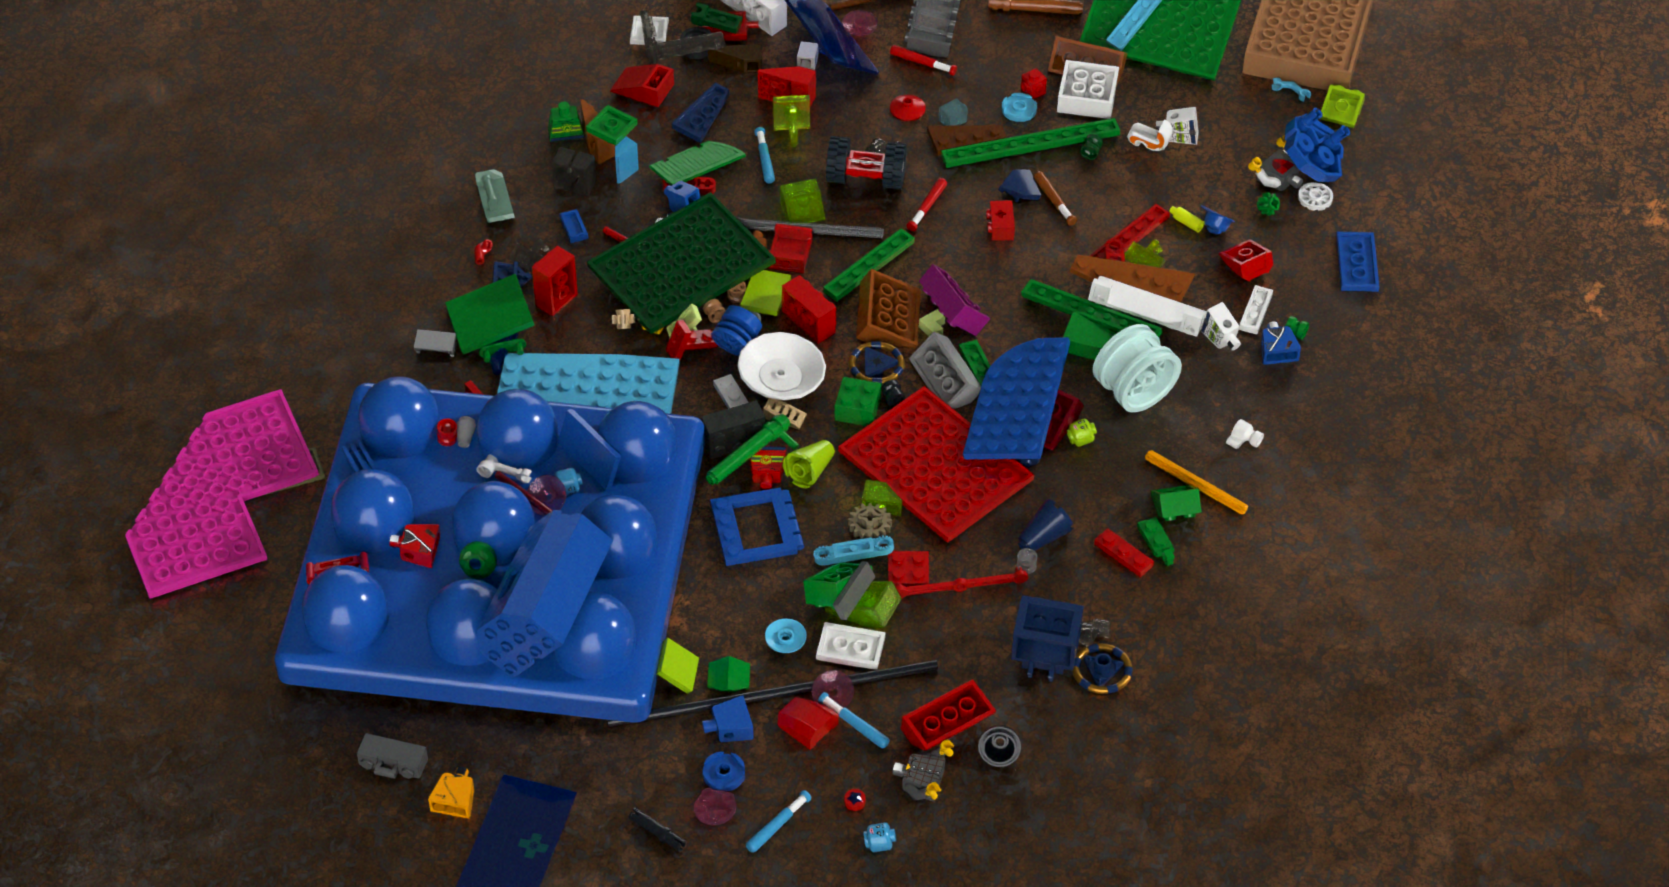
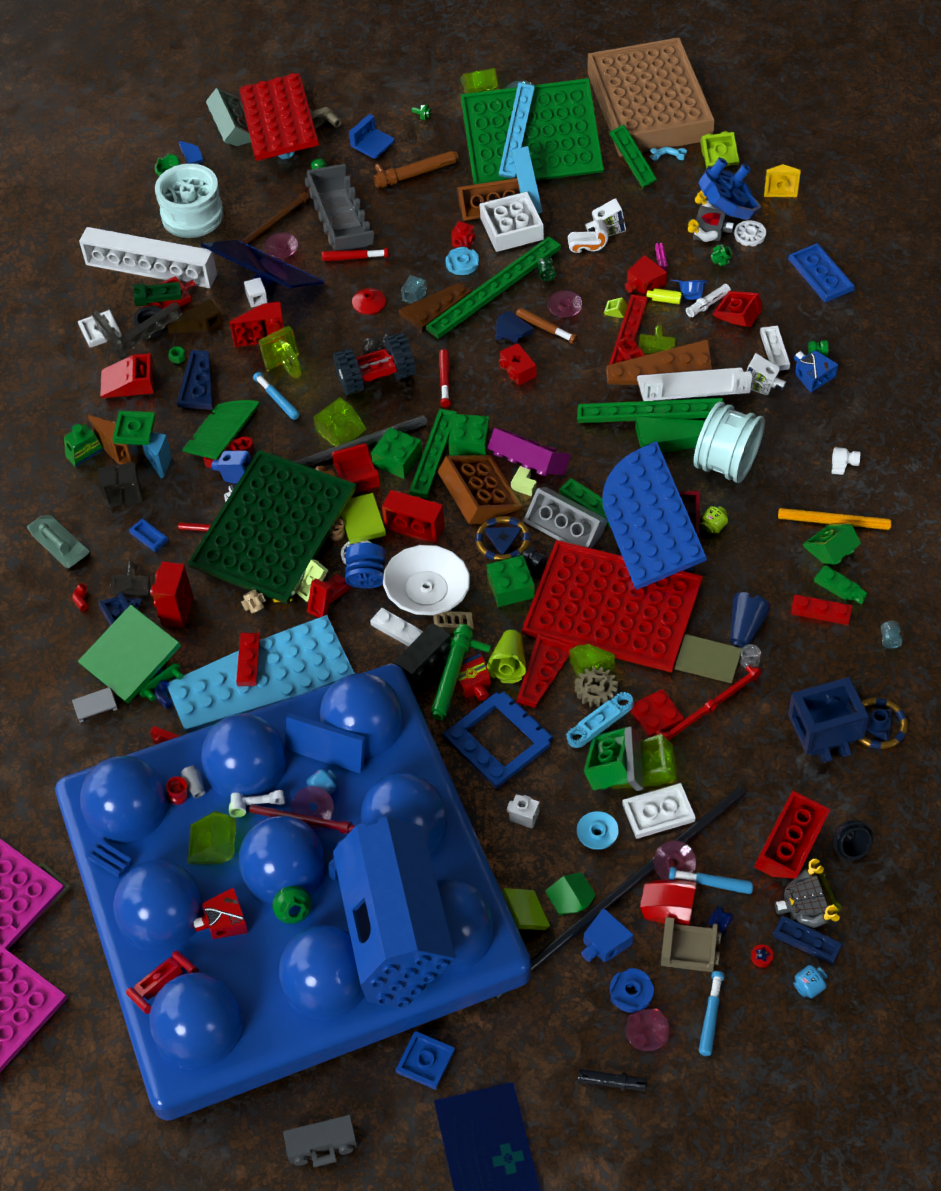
camera: 25 degrees left, 5 degrees up
light orange torso [428,767,474,819] -> none
medium nougat wheel [703,299,726,323] -> none
none -> green tile [168,347,186,363]
none -> clear neon green slope [187,811,236,865]
none -> red plate [236,633,261,686]
none -> green brick [371,427,422,479]
none -> blue plate [396,1031,455,1090]
none -> green brick [449,414,490,456]
none -> white brick [507,794,540,829]
none -> medium azure tile [511,146,542,213]
none -> red wing [516,634,575,708]
none -> clear pink dish [548,291,582,317]
none -> lime slope [604,298,628,318]
none -> green tile [609,124,657,189]
none -> red torso [625,255,667,295]
none -> dark pink axle [655,242,668,271]
none -> dark tan panel [661,917,721,972]
none -> olive tile [675,634,742,684]
none -> white pin [686,284,731,318]
none -> clear blue wheel [708,906,734,933]
none -> yellow slope [764,164,800,197]
none -> dark blue plate [773,916,842,965]
none -> clear neon green hinge [818,872,841,912]
none -> clear light blue wheel [880,621,902,648]

